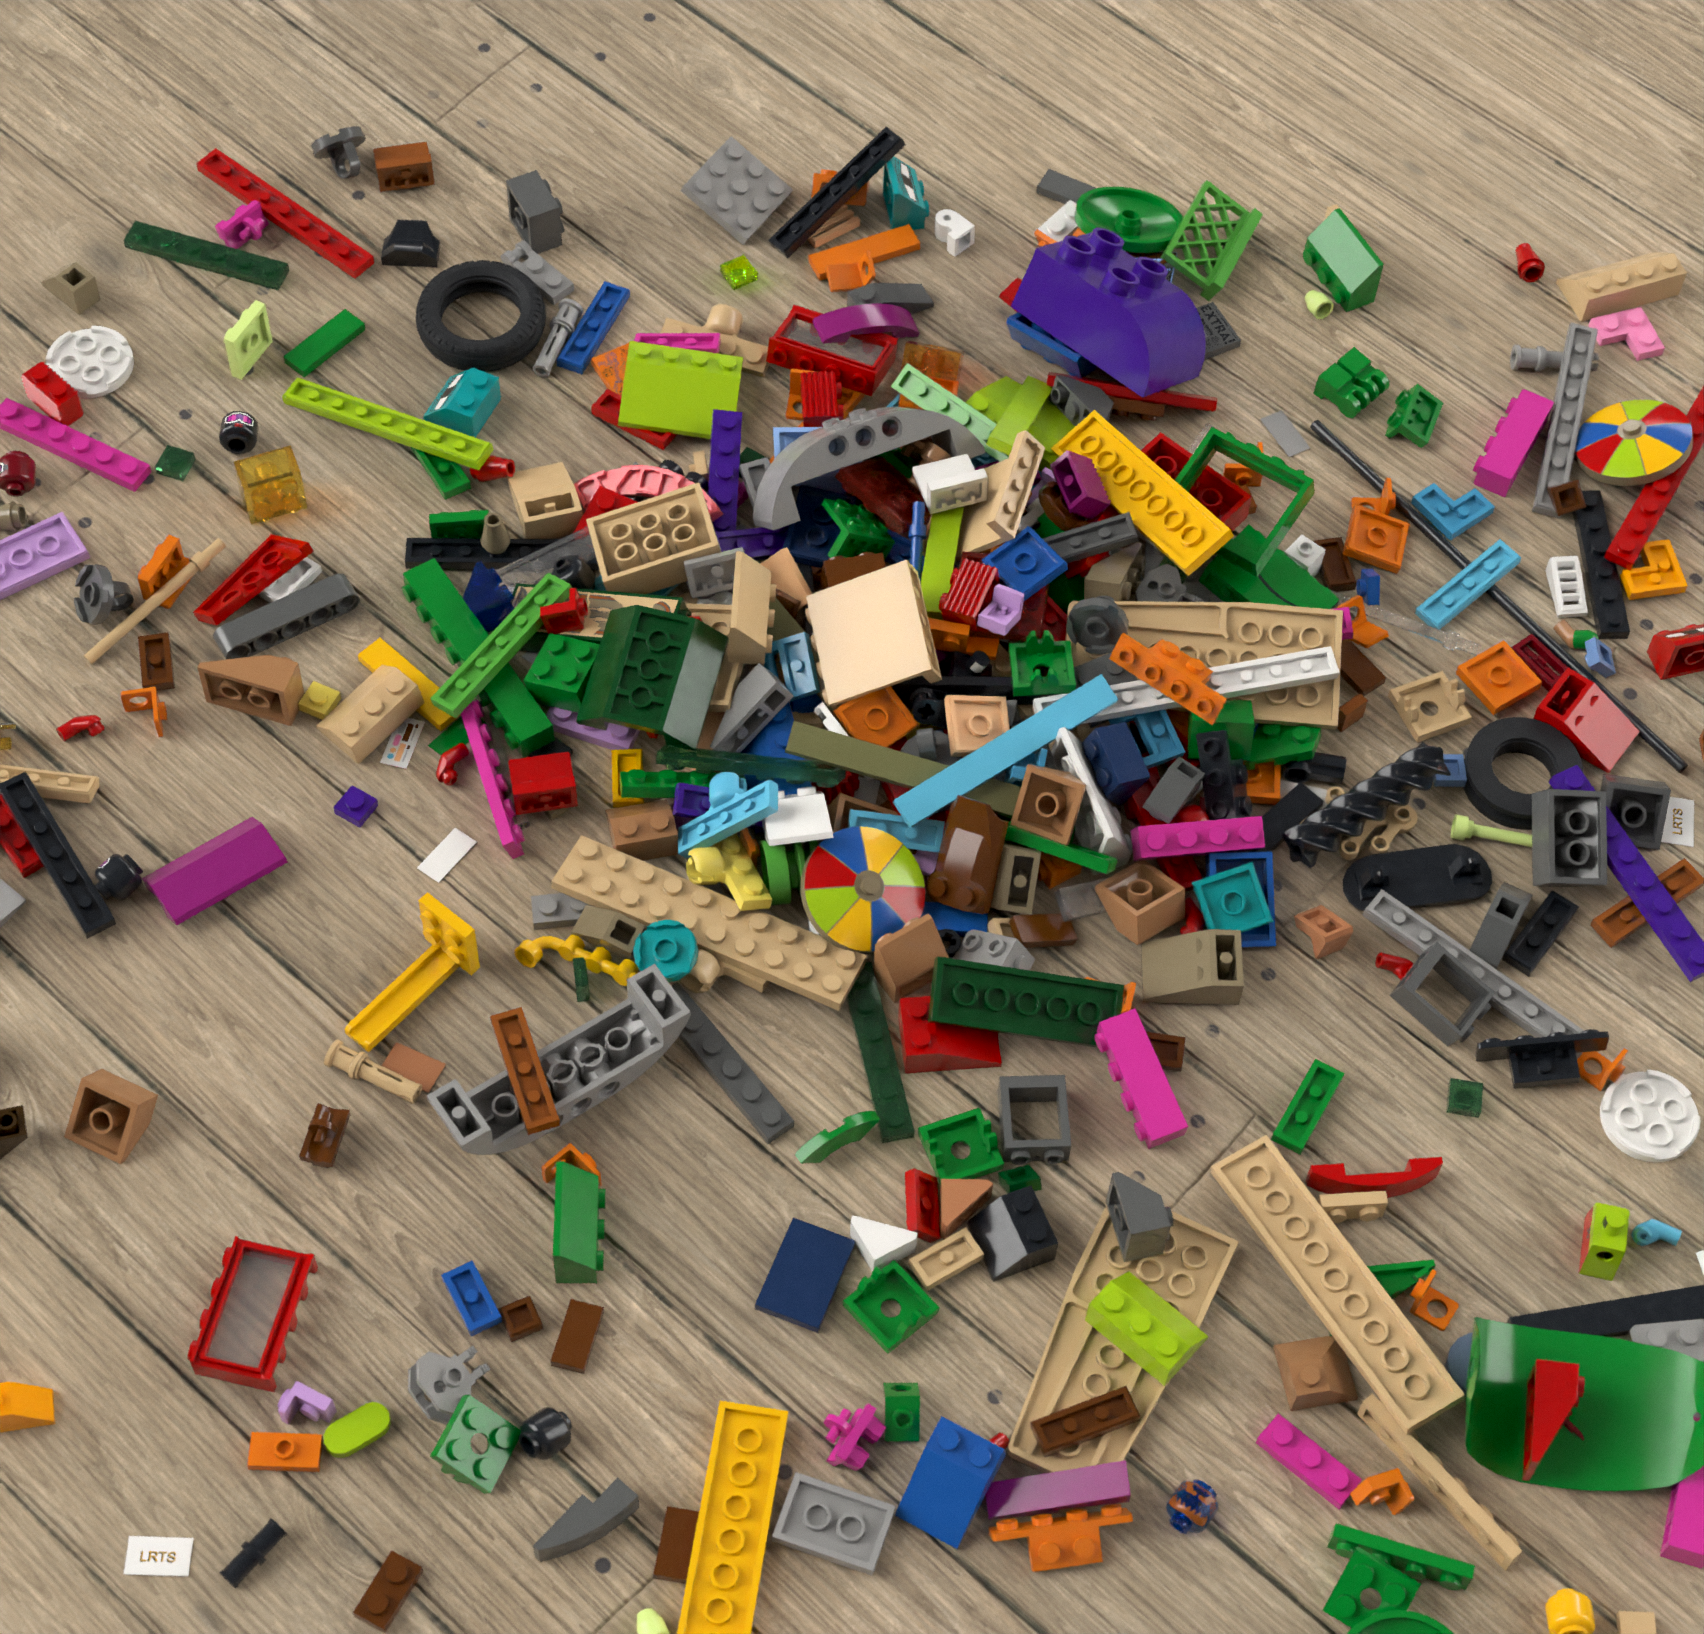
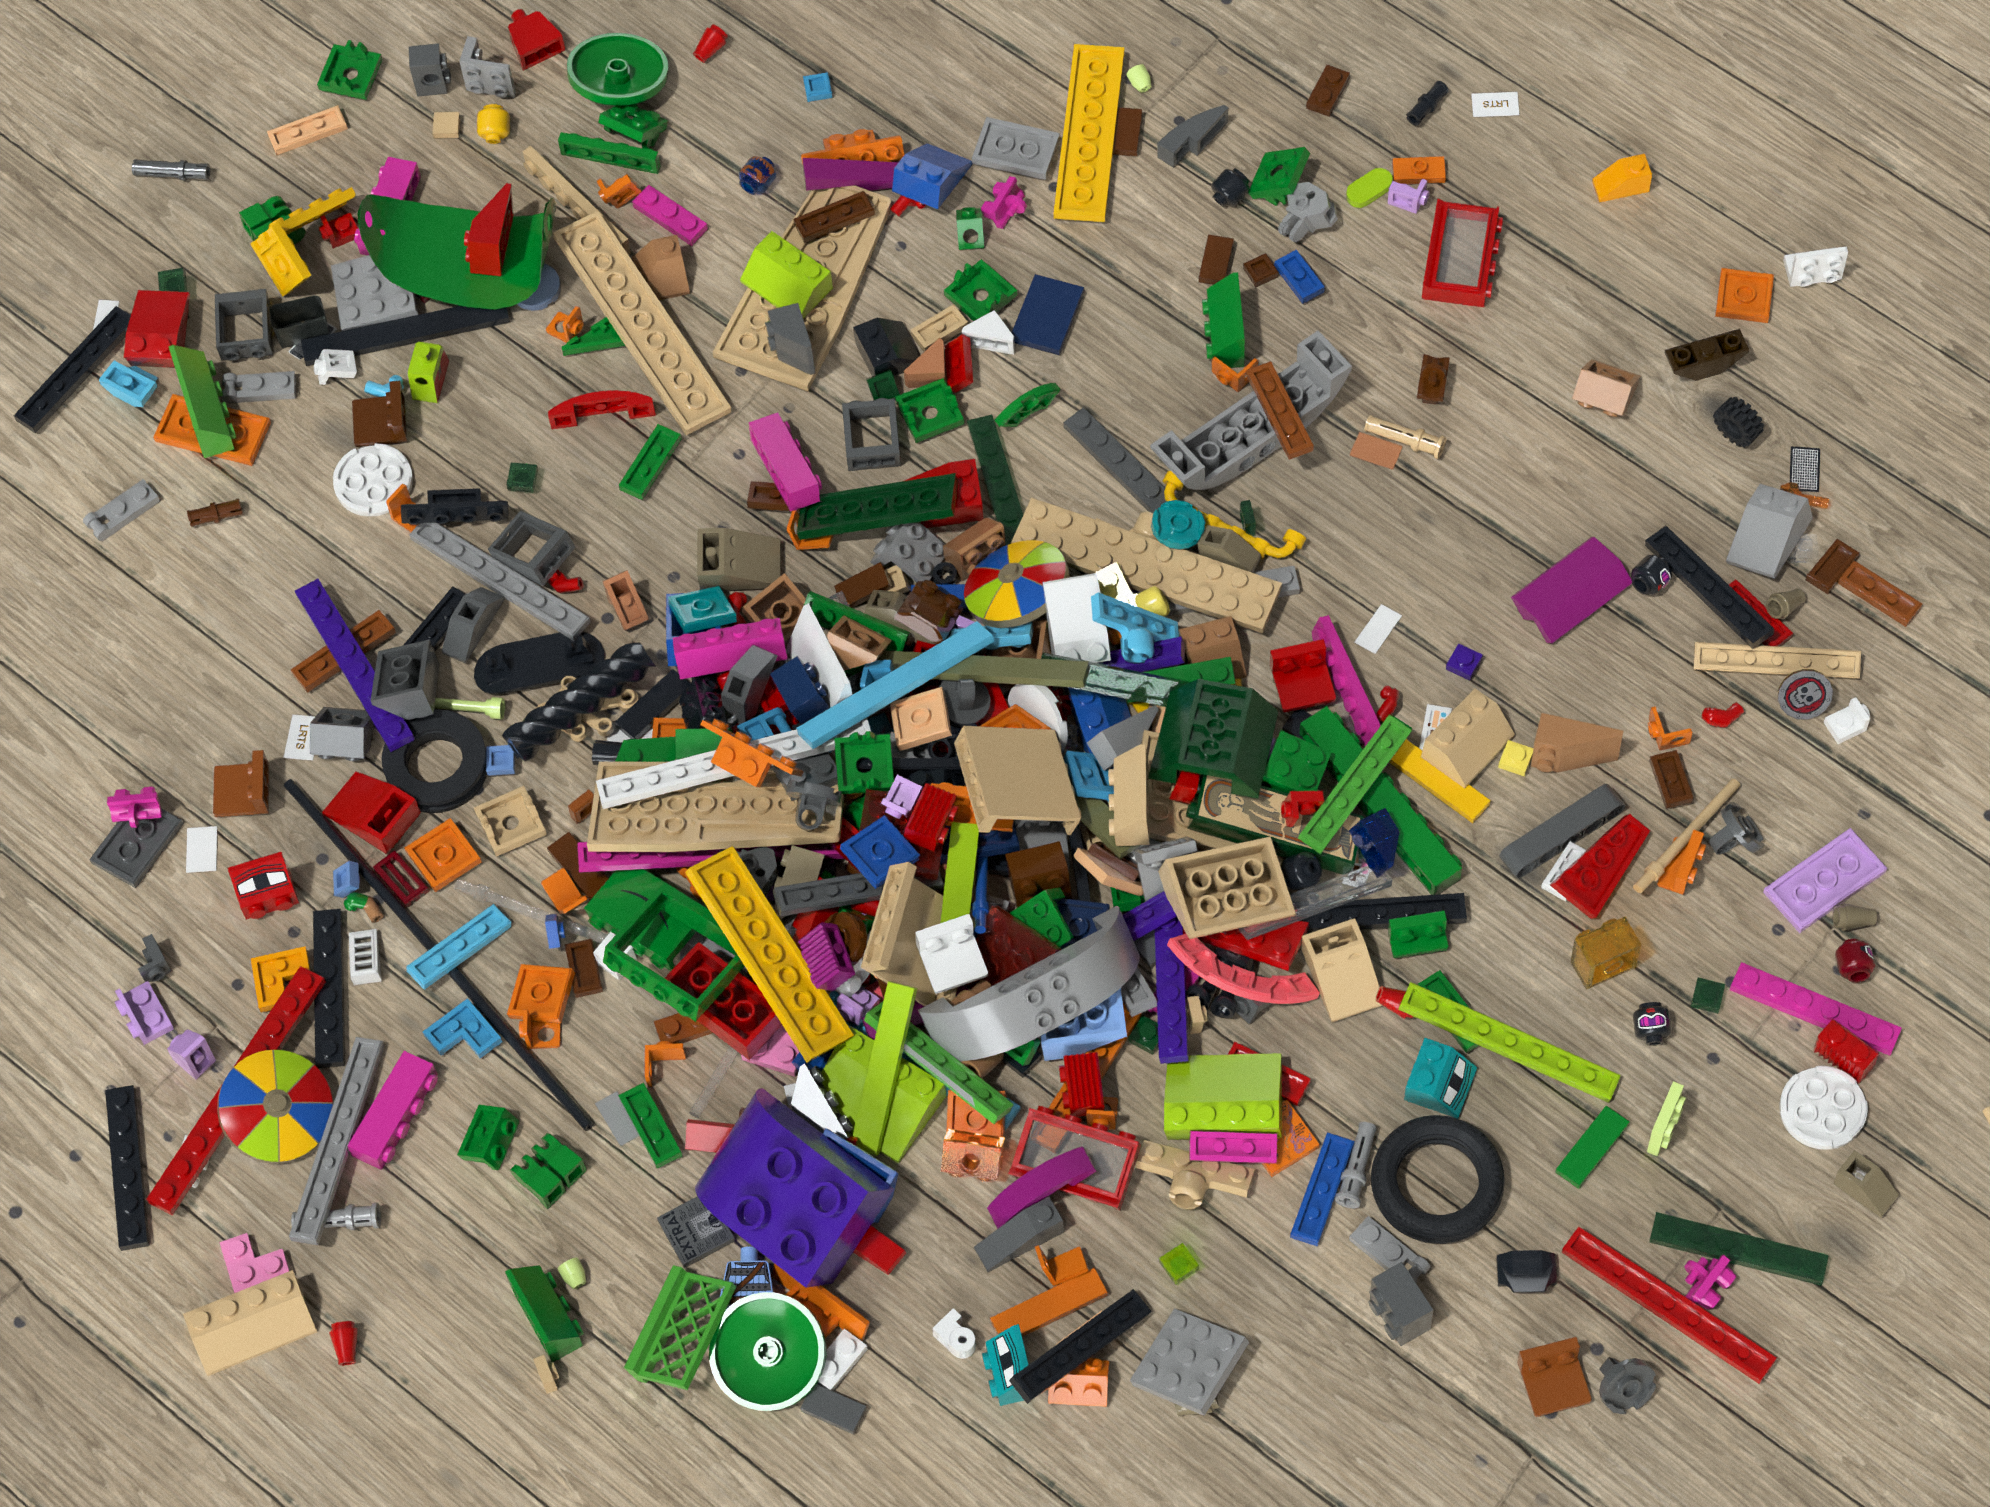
camera: 175 degrees left, 5 degrees up
yellow bracket [345,892,480,1053] -> none
dark tan cone [481,513,510,554] -> none
tan plate [1317,1191,1388,1223] -> none
reddish brown slope [1547,479,1586,516] -> none
none -> reddish brown bracket [352,380,407,447]
none -> green plate [618,1082,682,1169]

